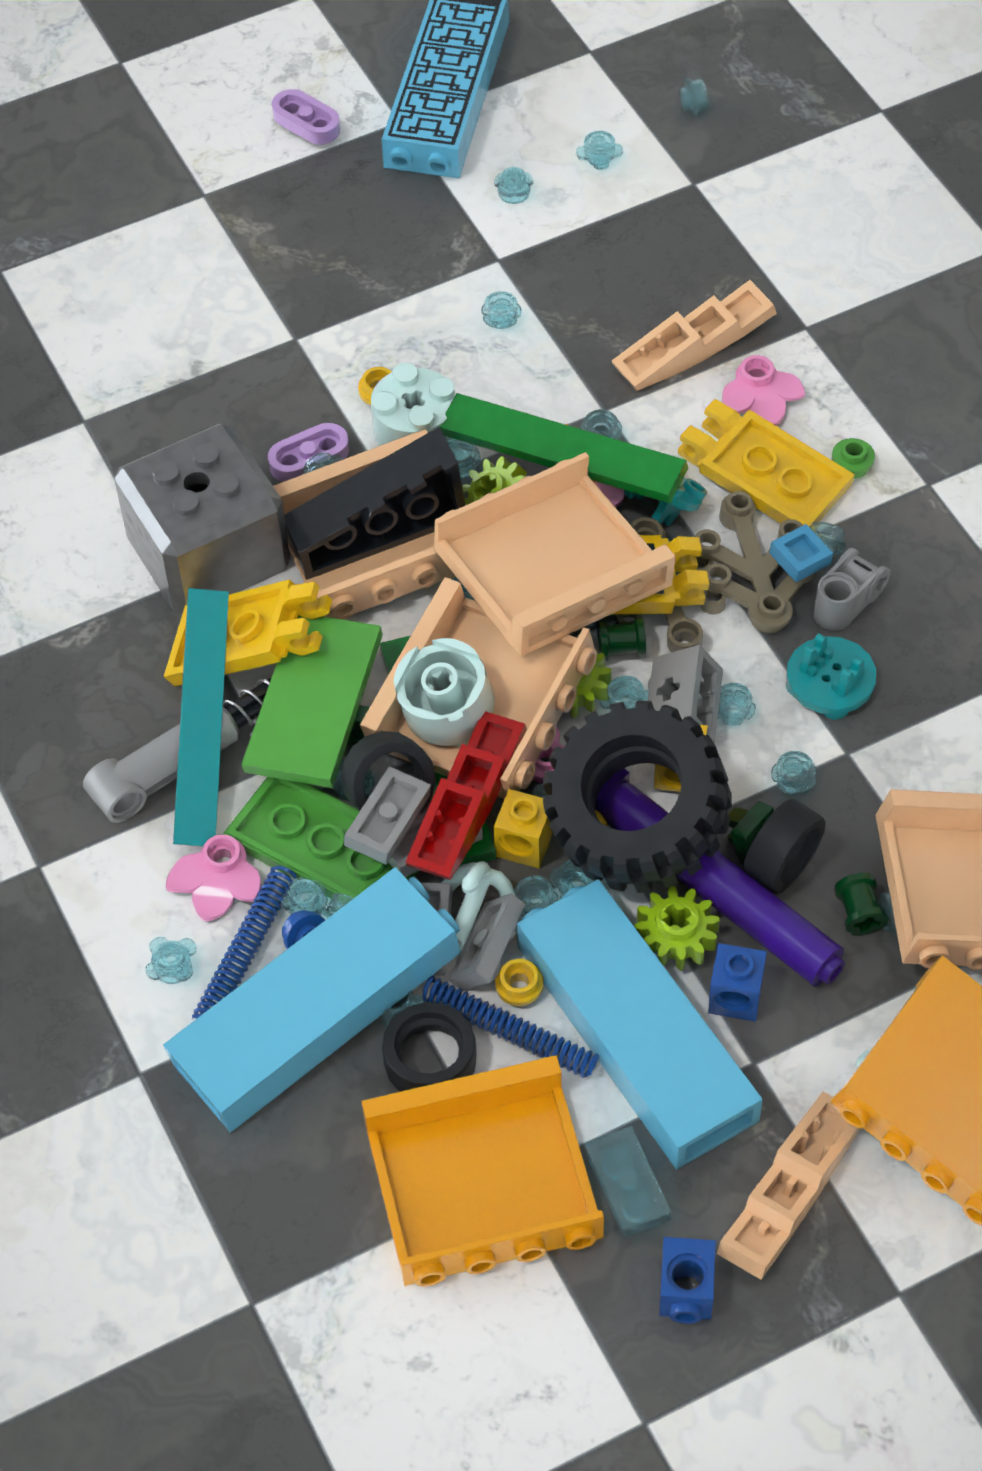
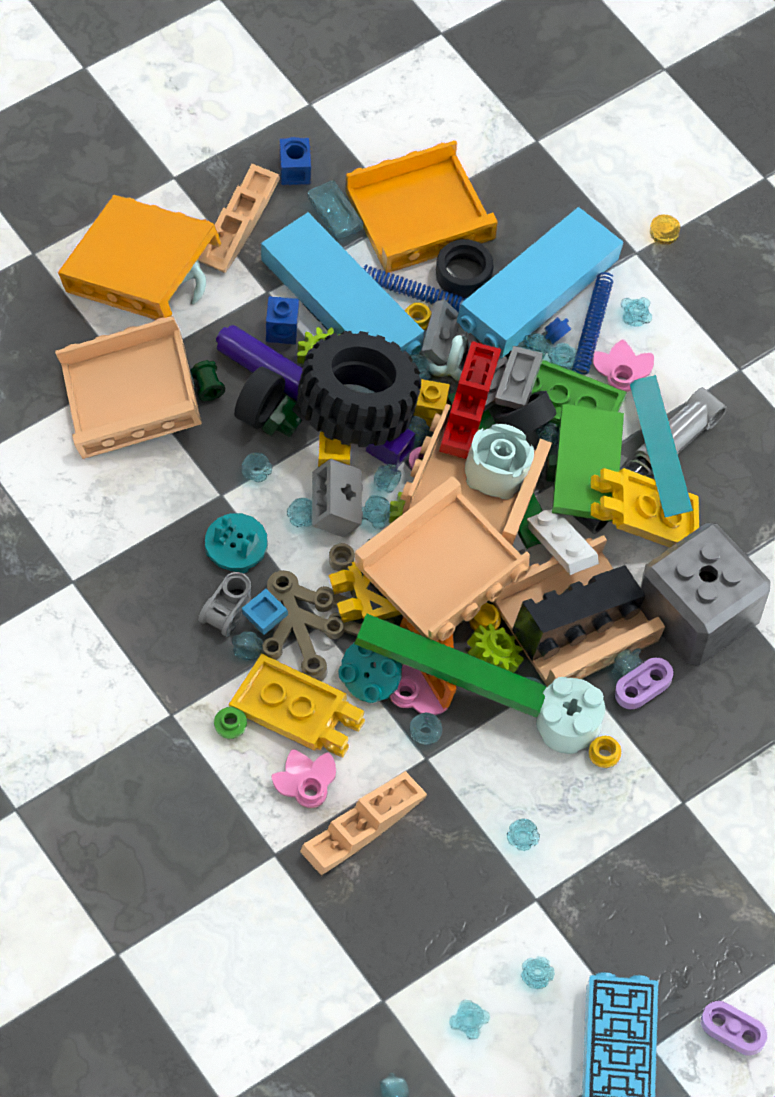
camera: 165 degrees right, 5 degrees up
none -> white plate [527,509,599,575]
none -> clear yellow tile [650,214,680,245]

